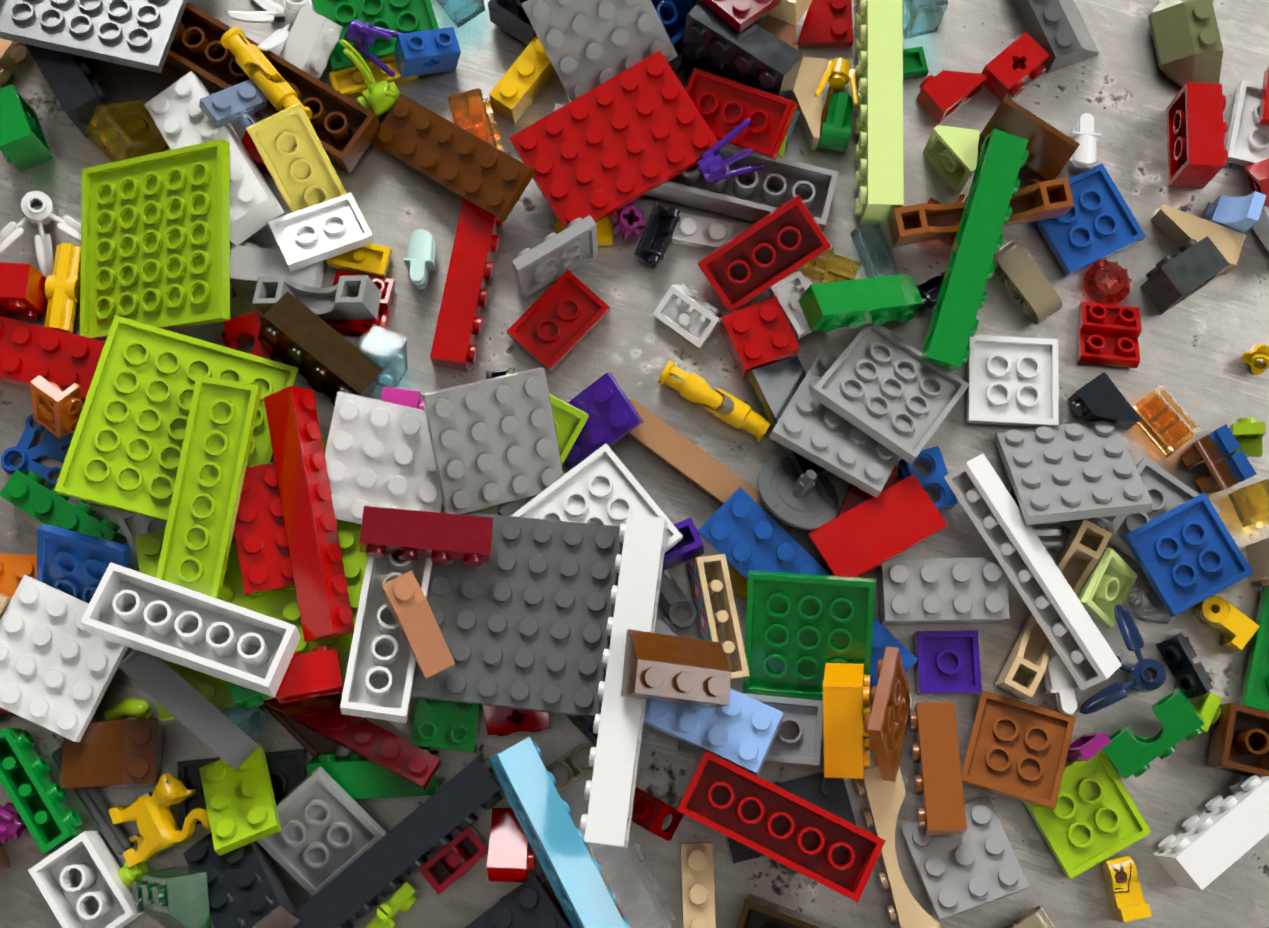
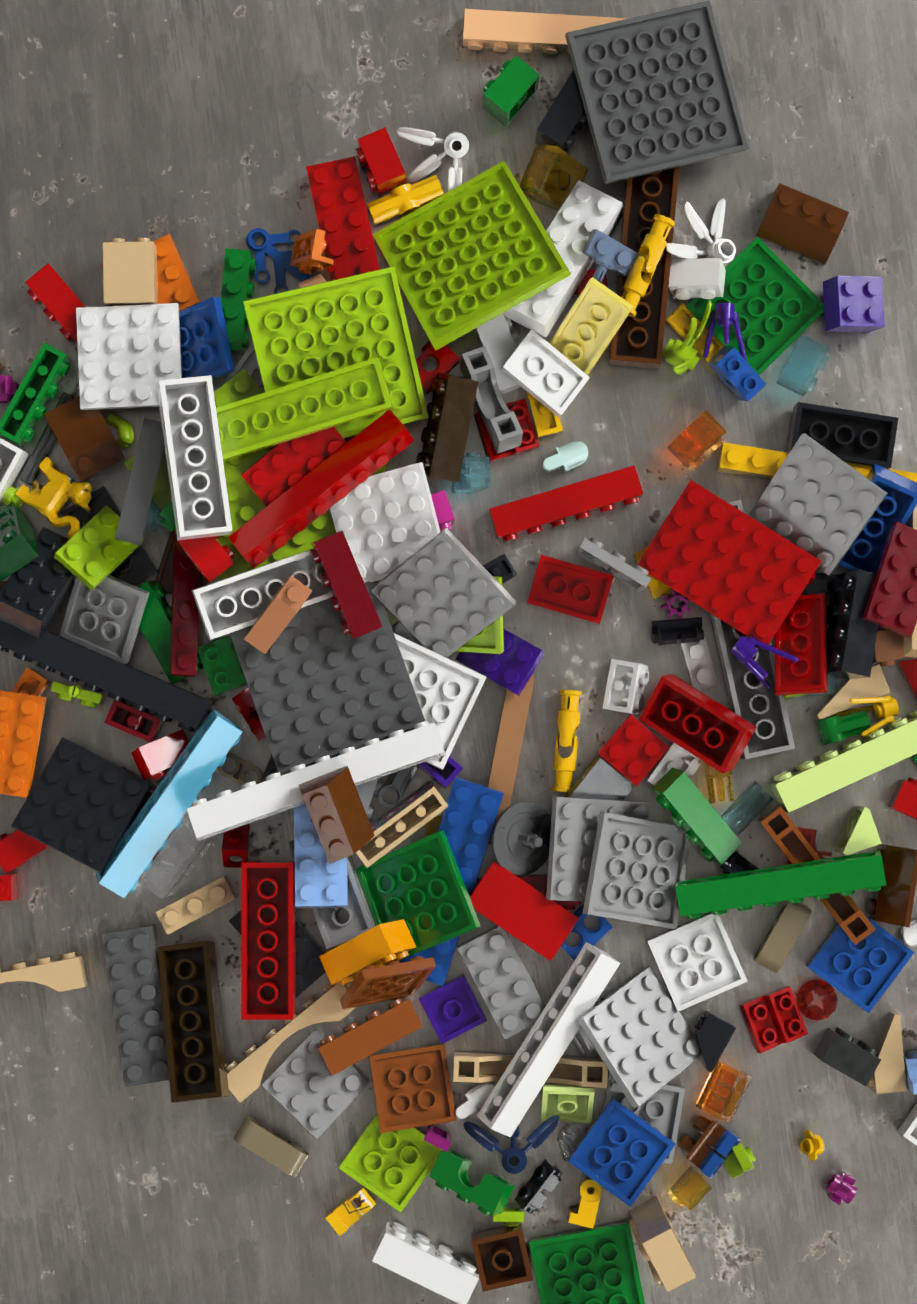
camera: 60 degrees right, 10 degrees up
reddish brown plate [371,94,536,222] -> none

